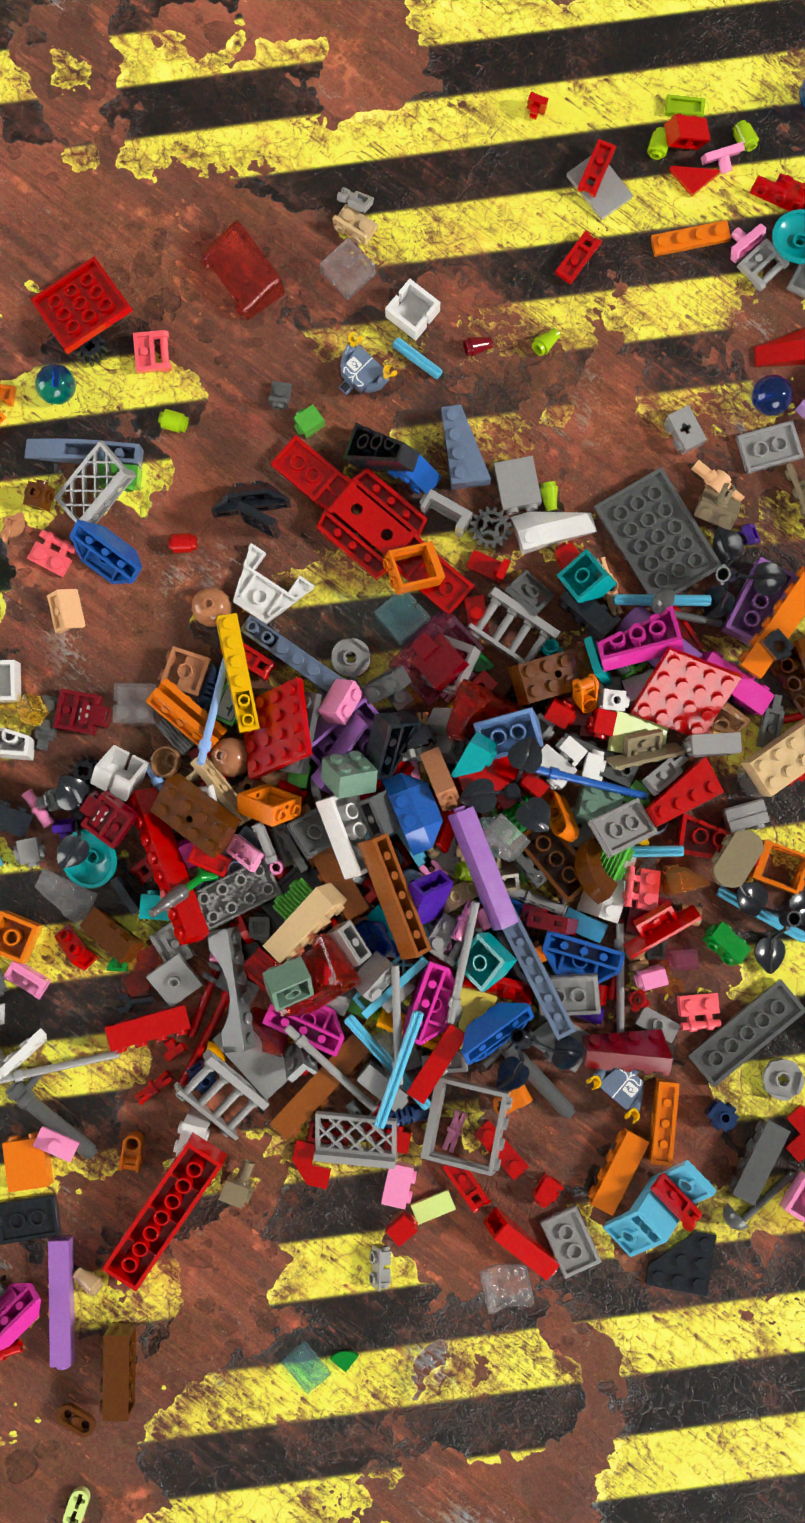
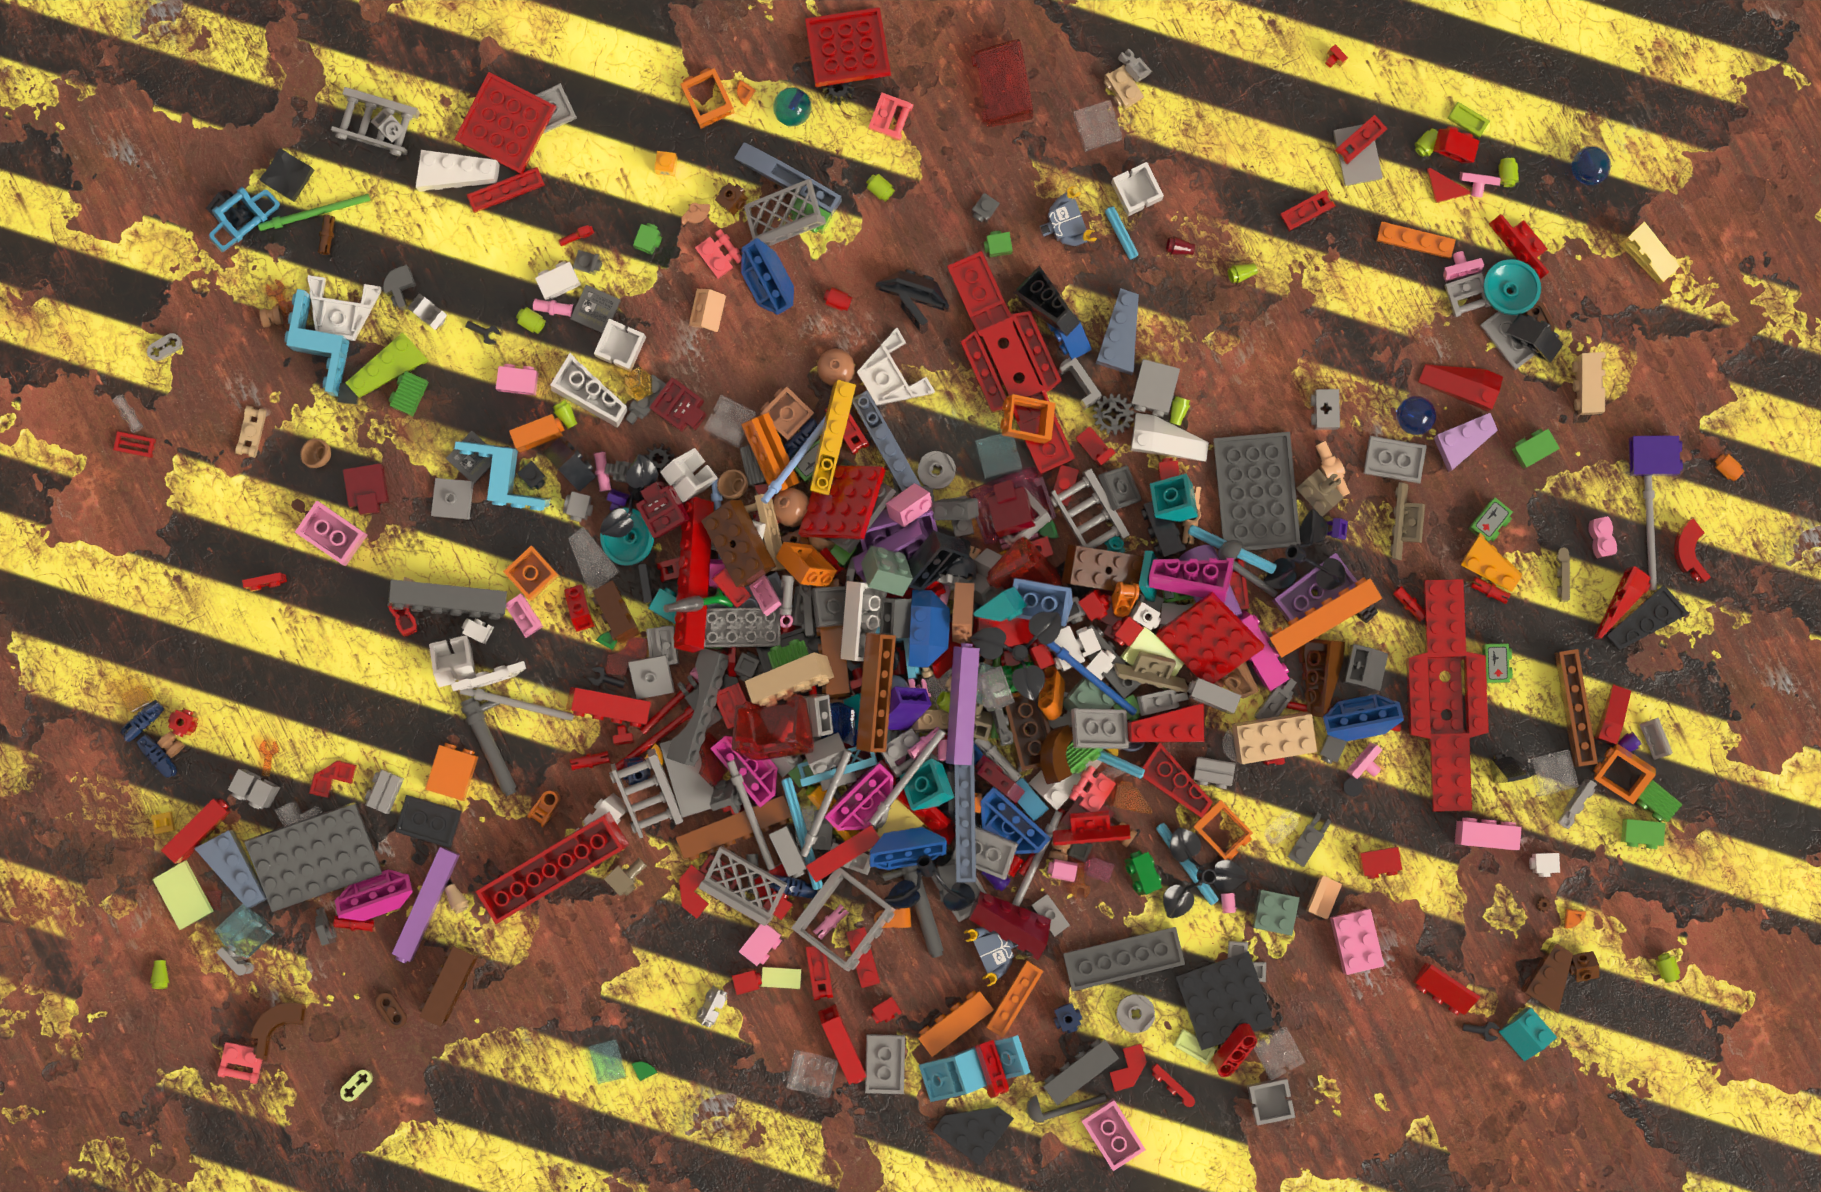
camera: 20 degrees right, 0 degrees up
bright pink tile [33,1126,80,1162] -> none
sand green brick [262,957,314,1012] -> none
medium azure axle [374,1010,424,1129] -> none
red plate [627,989,650,1012] -> none
coral plate [677,992,721,1032] -> none
dark tan brick [710,830,764,888] -> none
black brick [759,628,794,661] -> none

